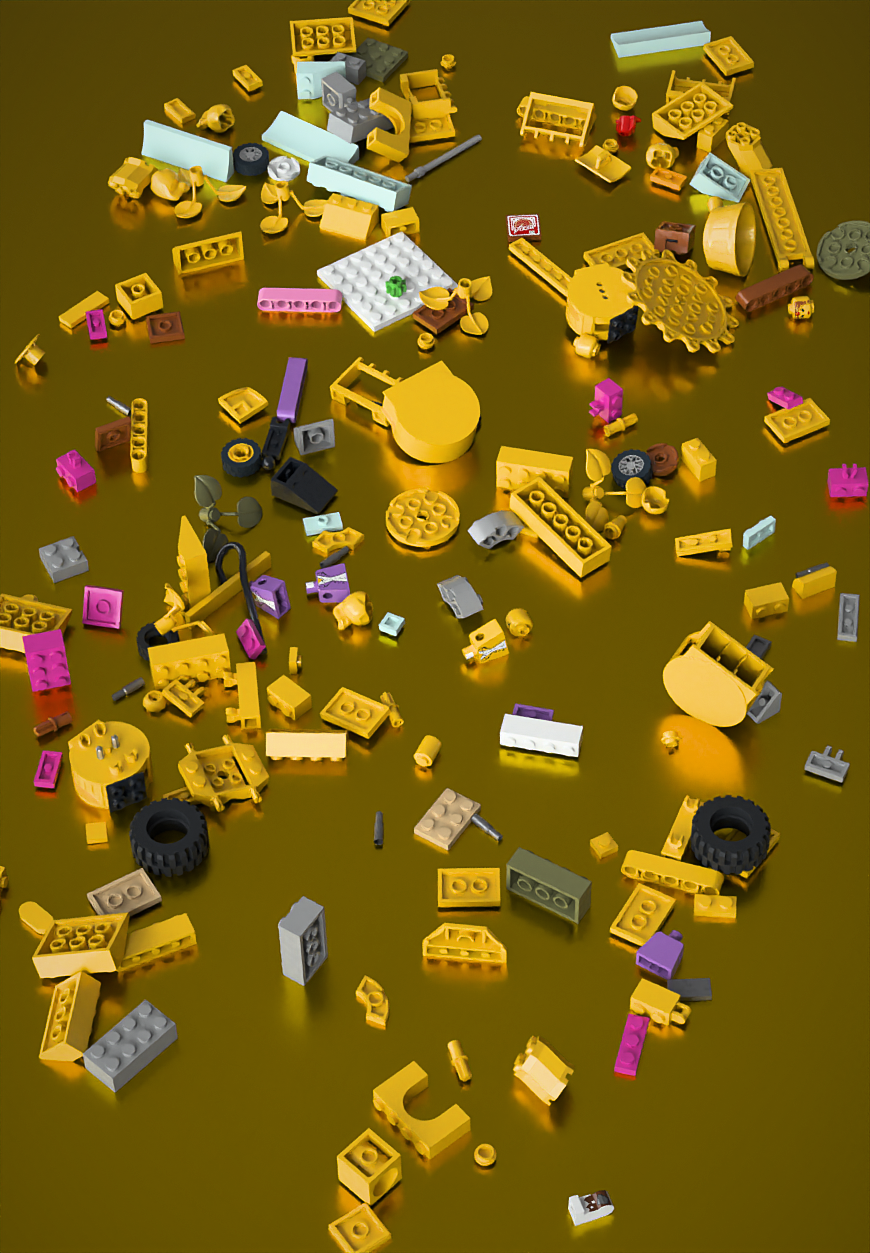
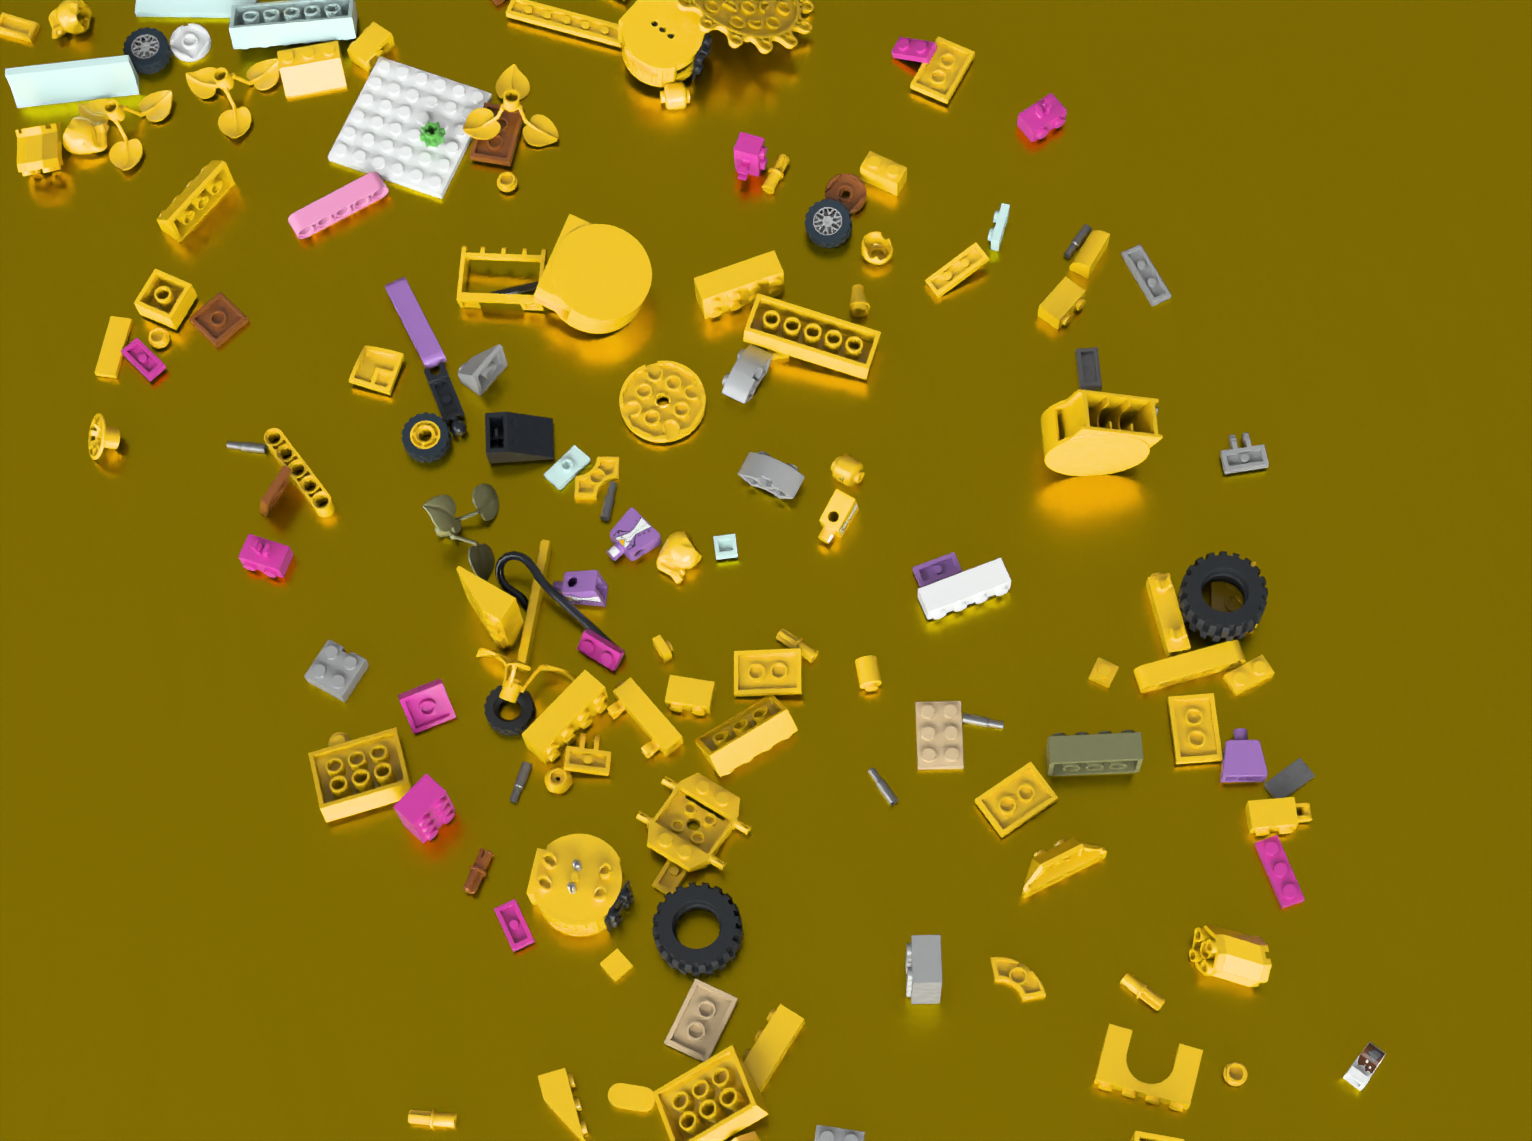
camera: 30 degrees left, 20 degrees up
yellow plant [582,449,647,532] -> none
yellow plate [661,731,681,747] -> none

